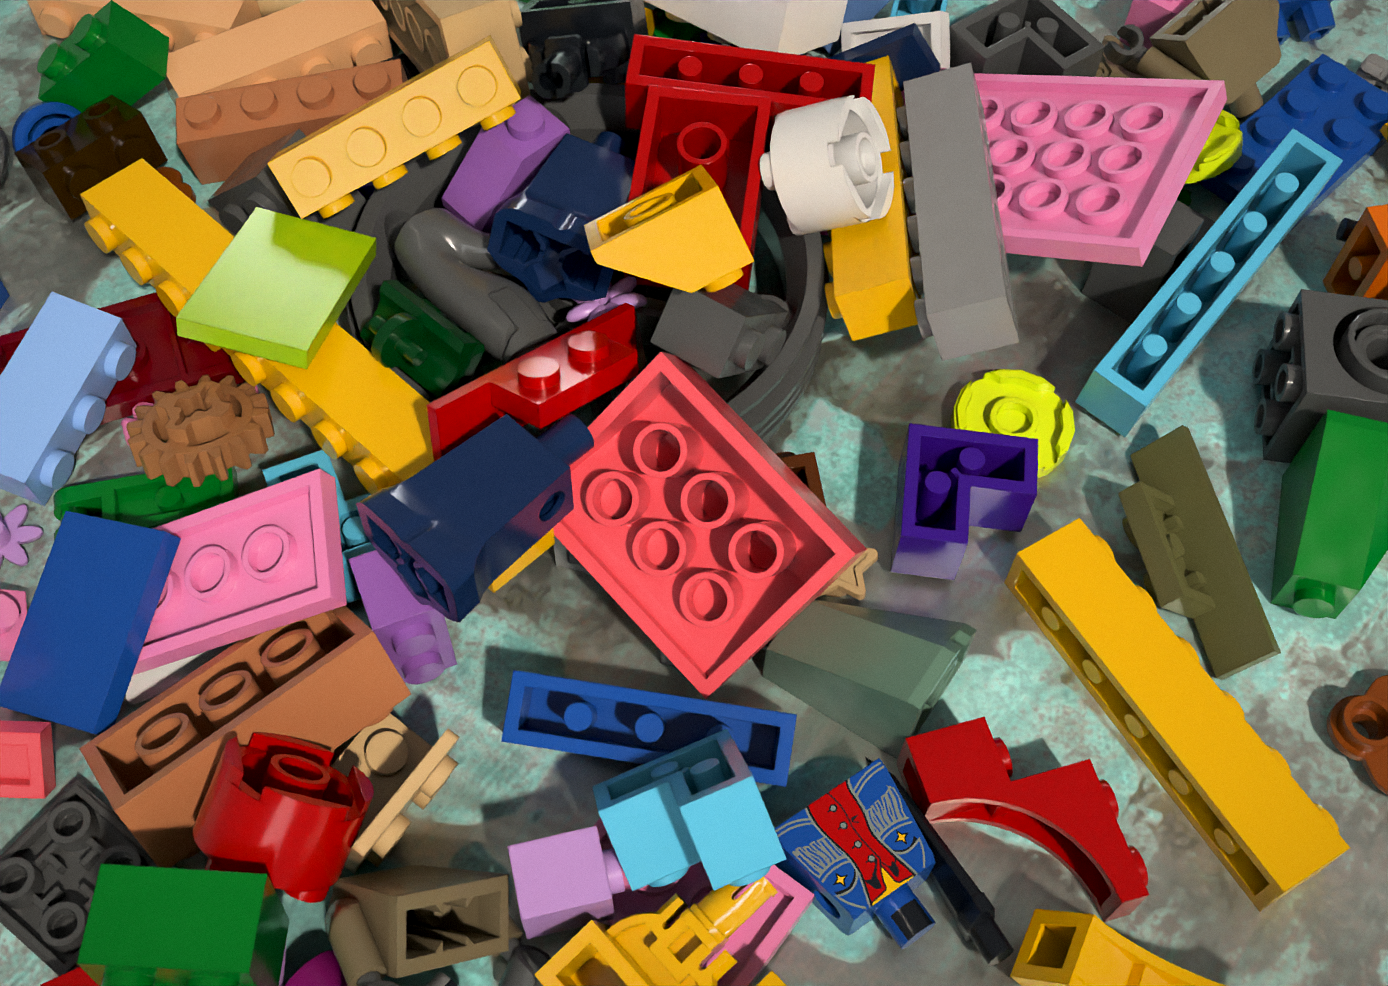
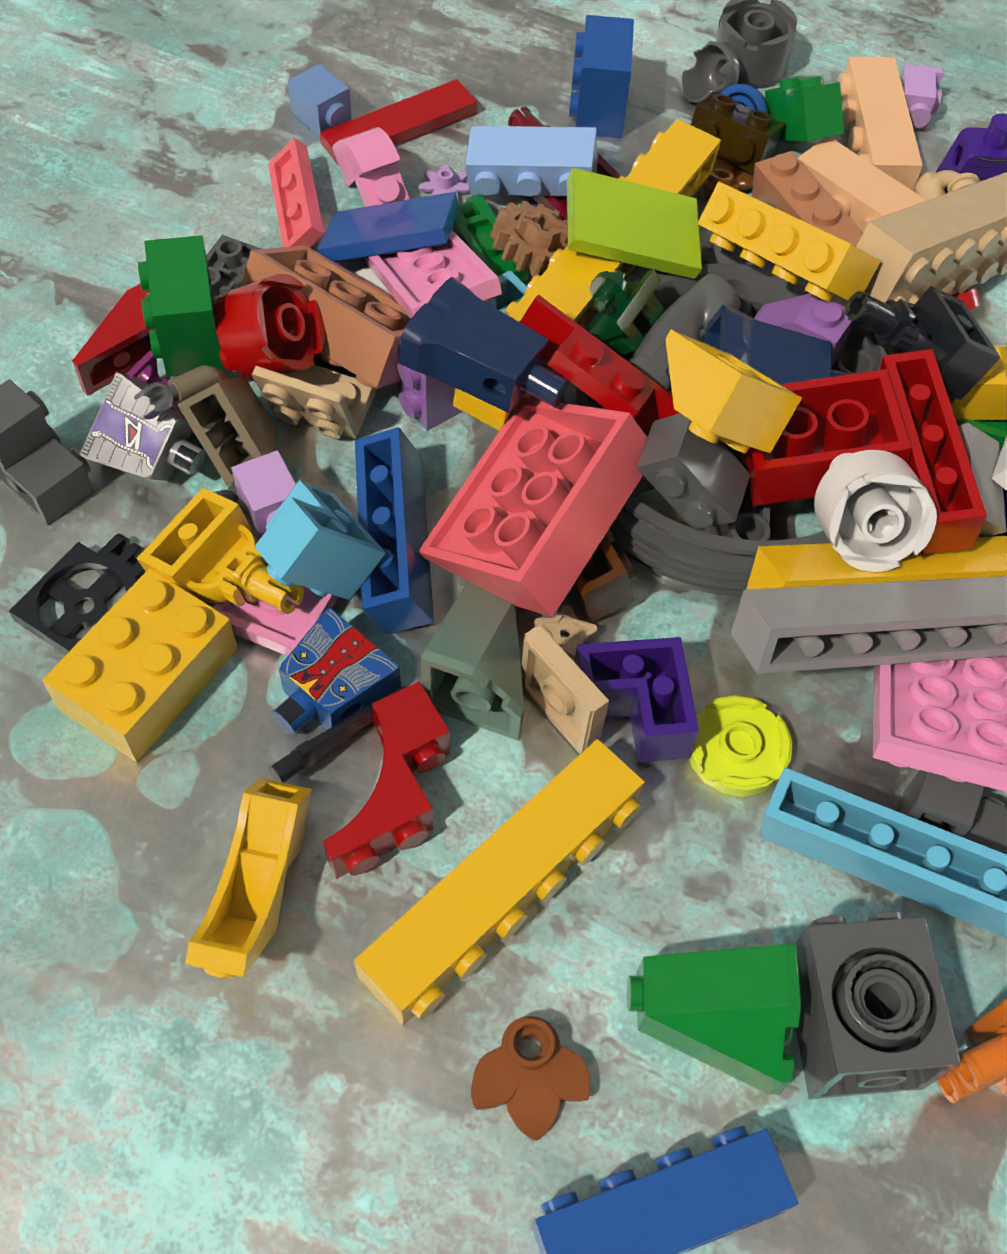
camera: 75 degrees right, 0 degrees up
olive bracket [1118,425,1281,680] -> none
none -> tan tile [521,624,609,754]

